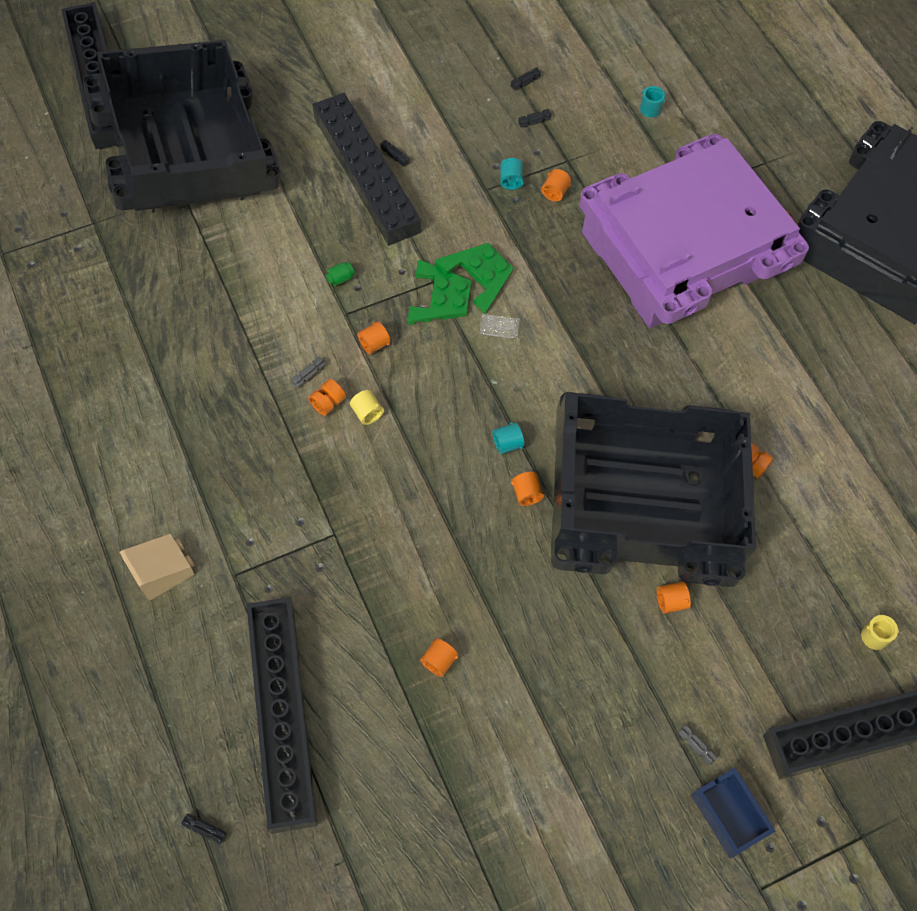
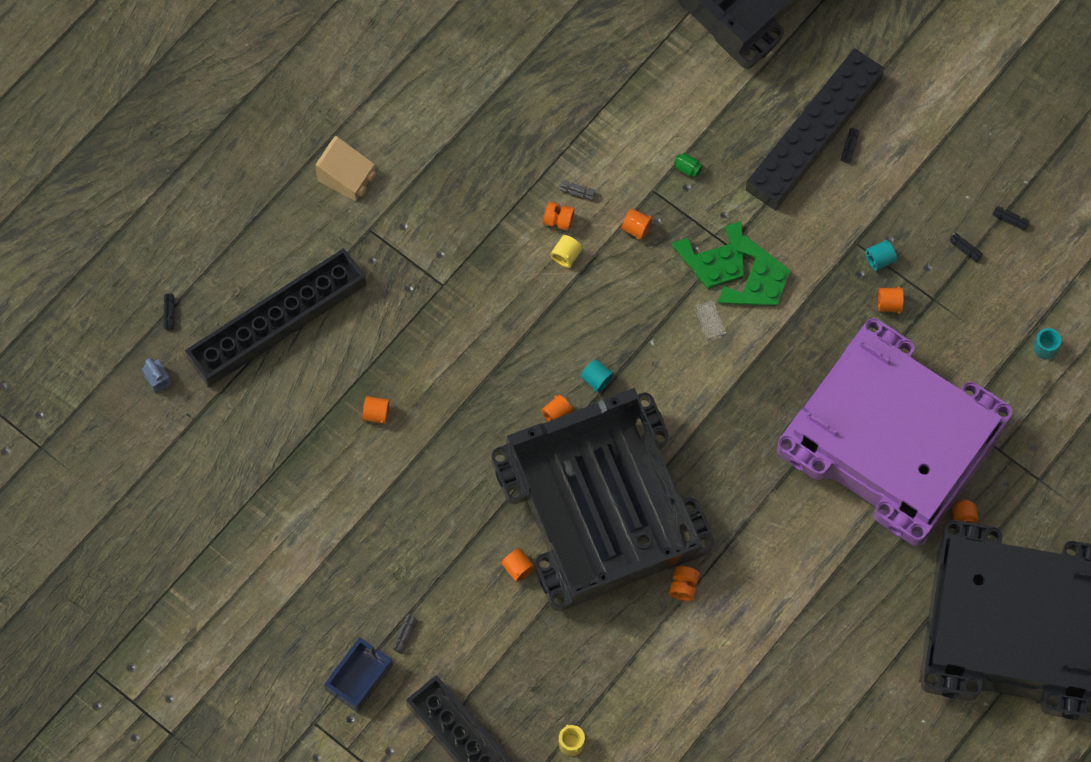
camera: 65 degrees right, 5 degrees up
none -> sand blue brick [141,358,171,393]

